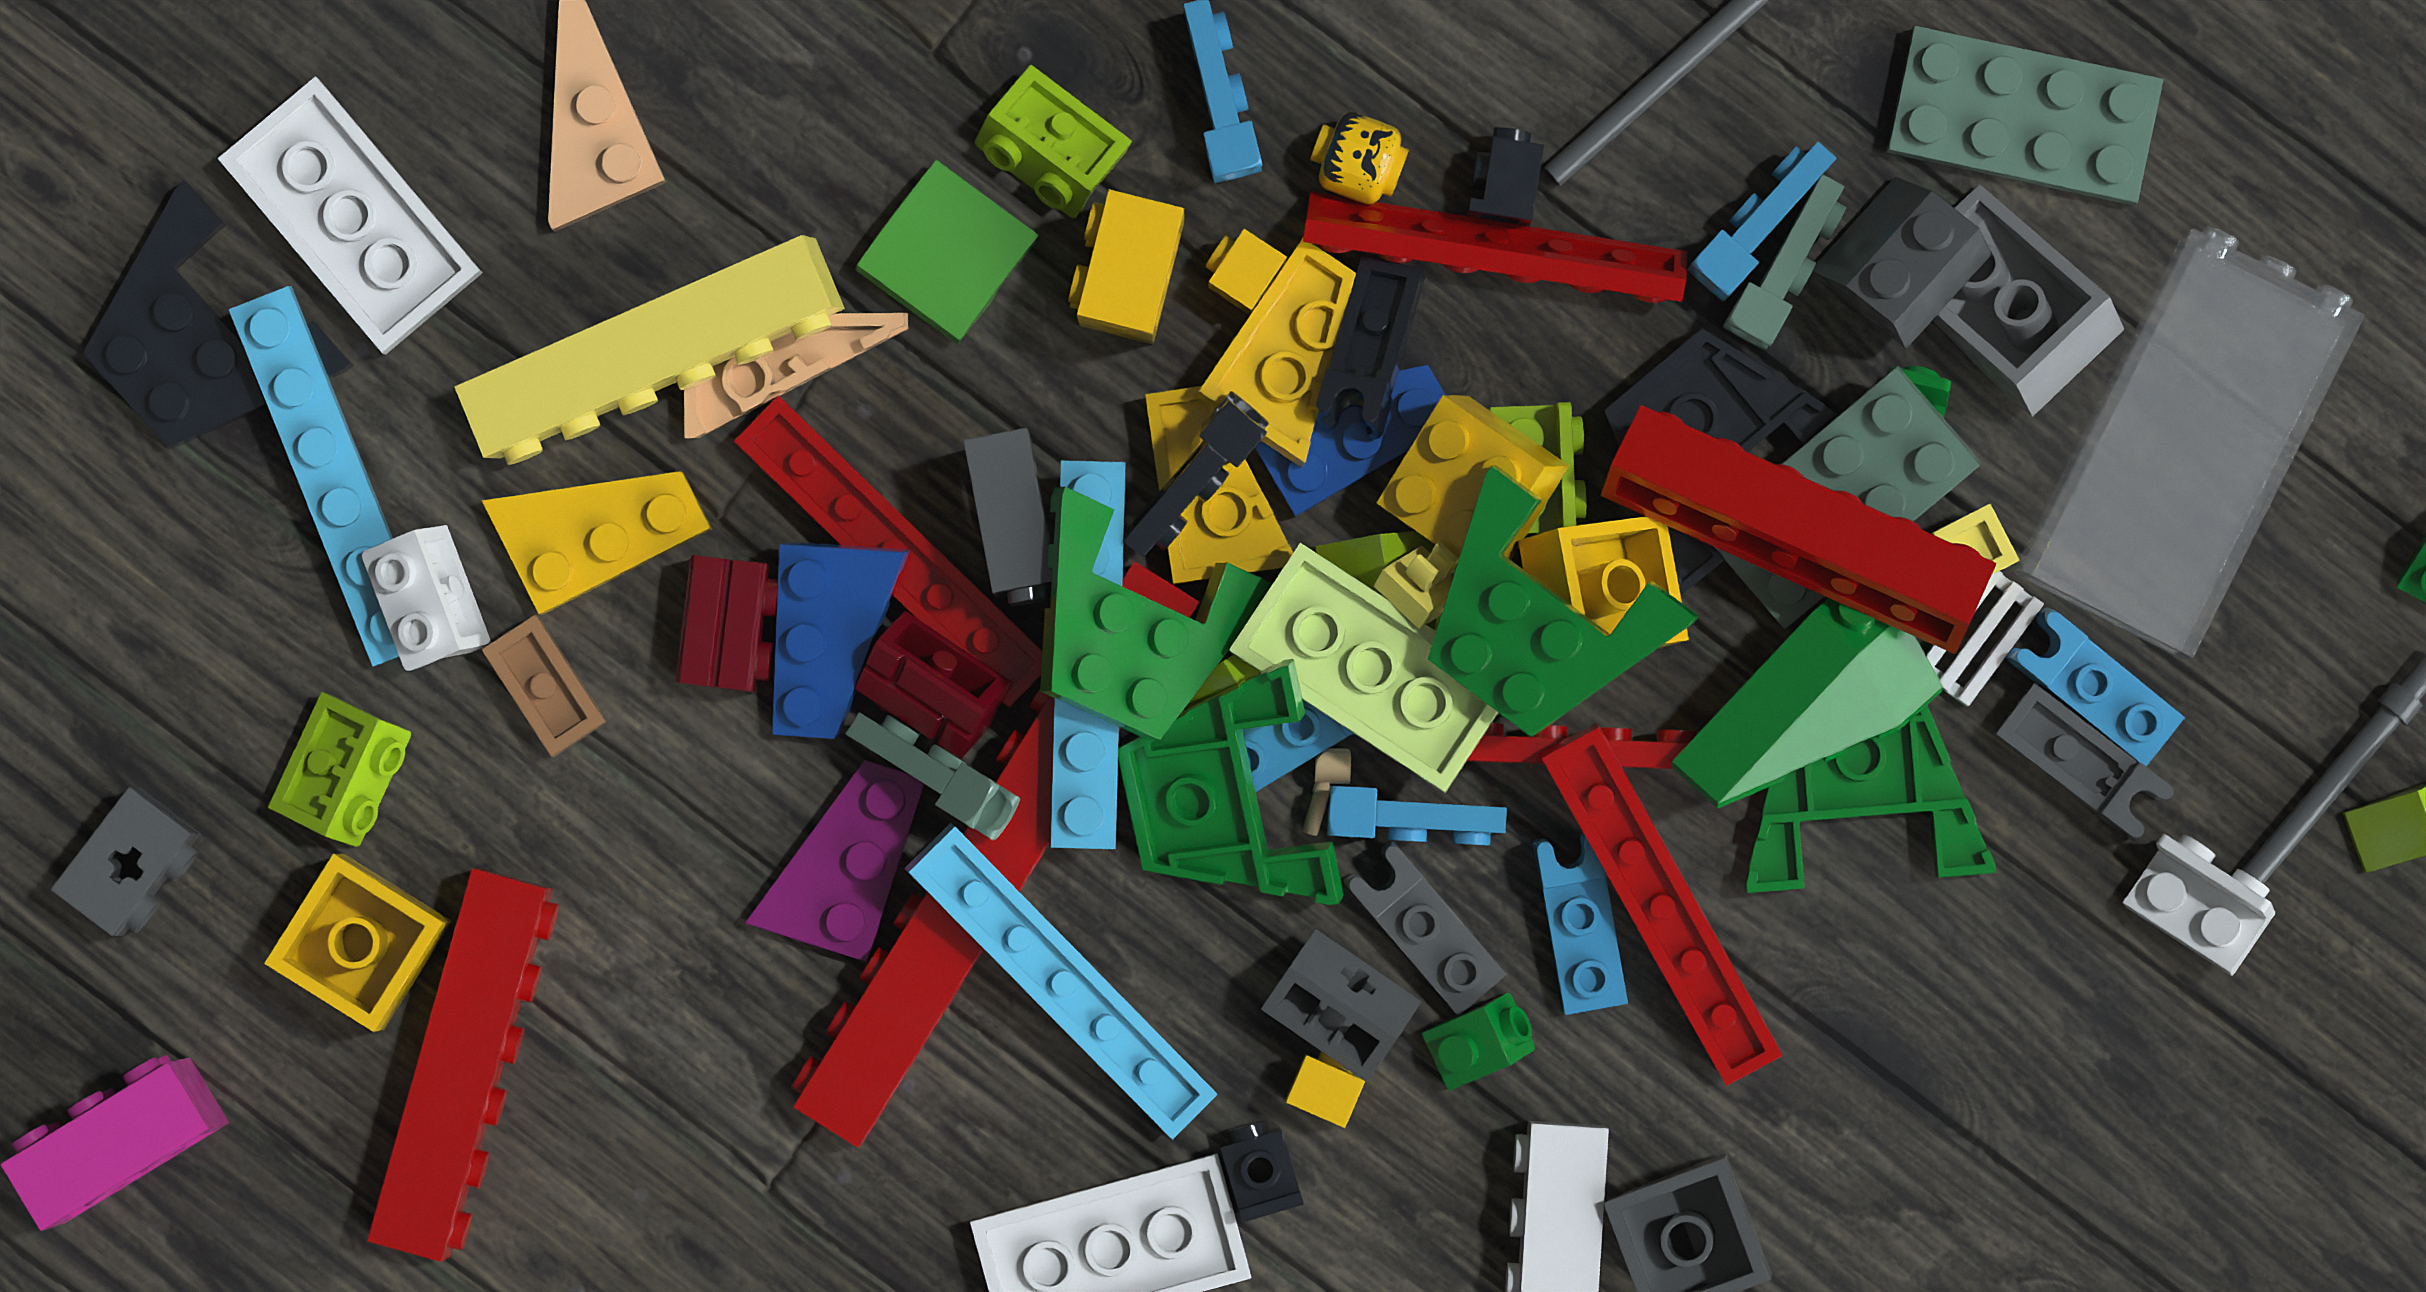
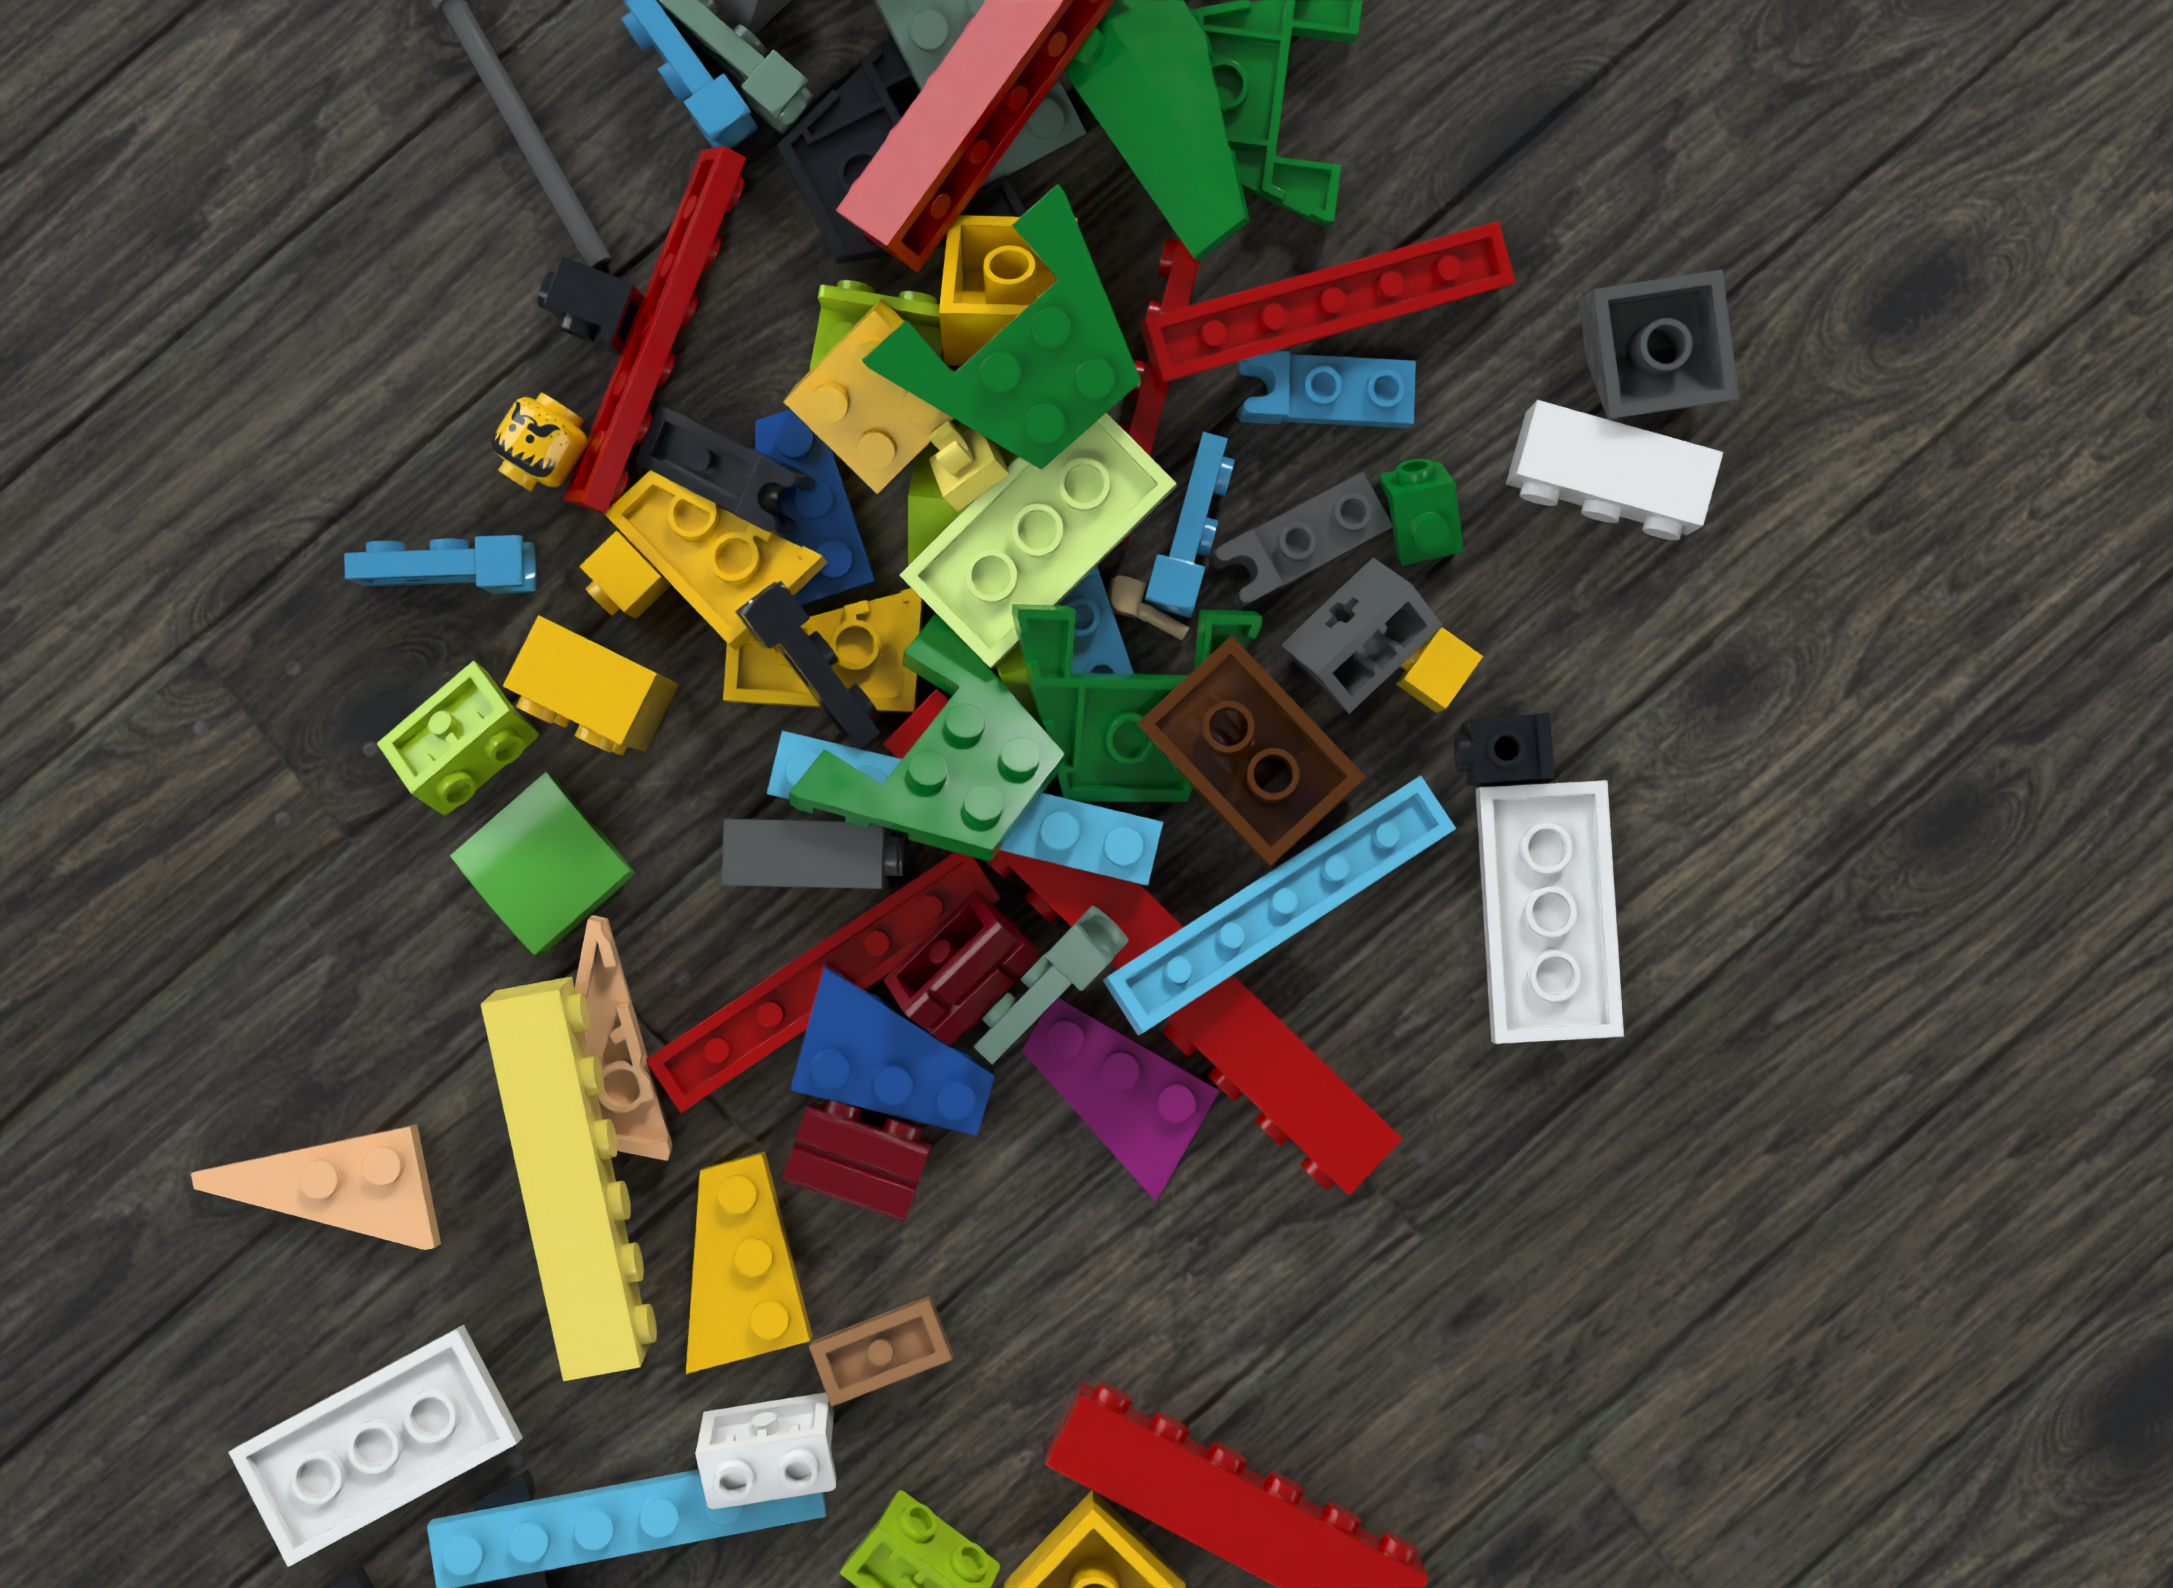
camera: 70 degrees left, 0 degrees up
none -> reddish brown slope [1137,636,1366,870]

